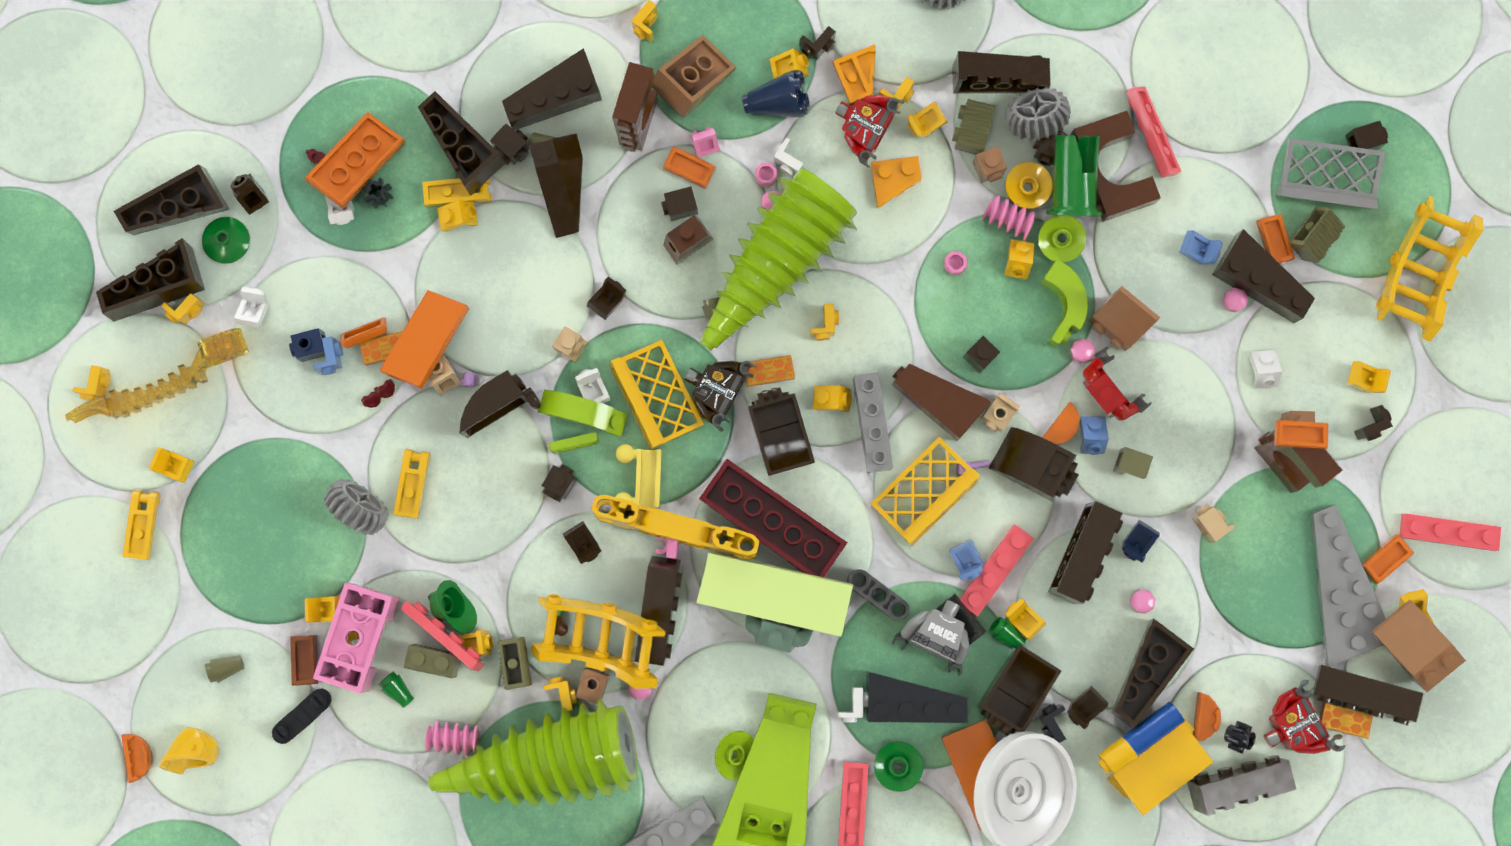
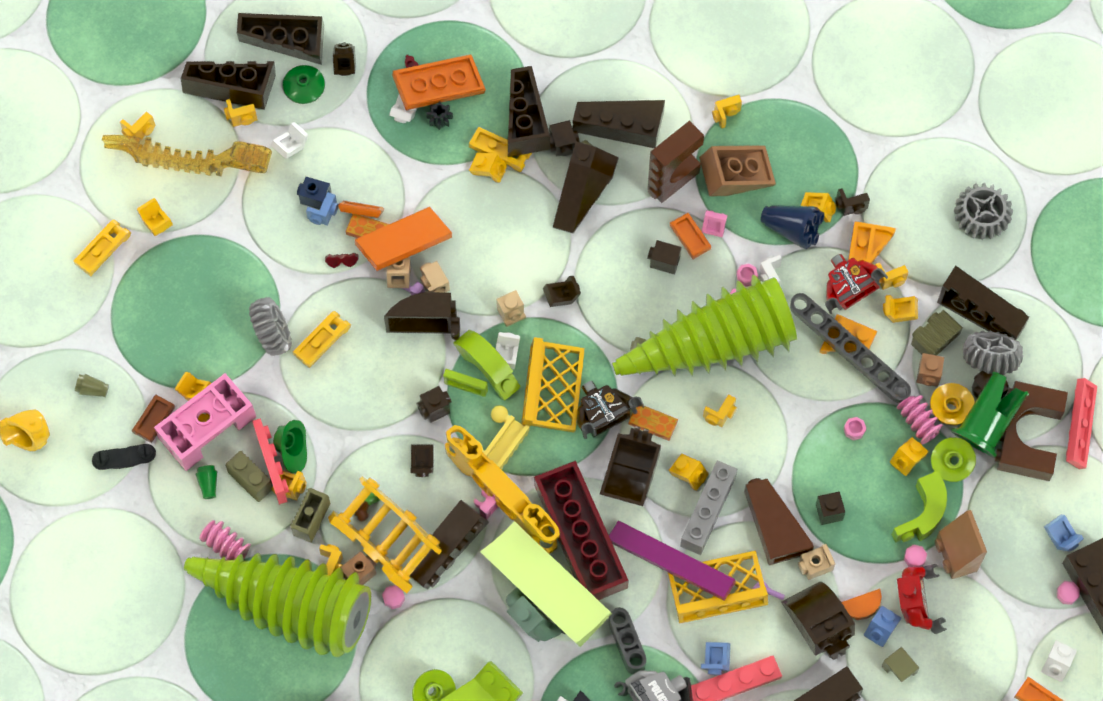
camera: 35 degrees right, 15 degrees down
reddish brown torso [663,215,714,264] -> none
none -> tan brick [420,261,450,293]
none -> magenta tile [609,520,736,601]
none -> dark grey beam [790,293,911,403]

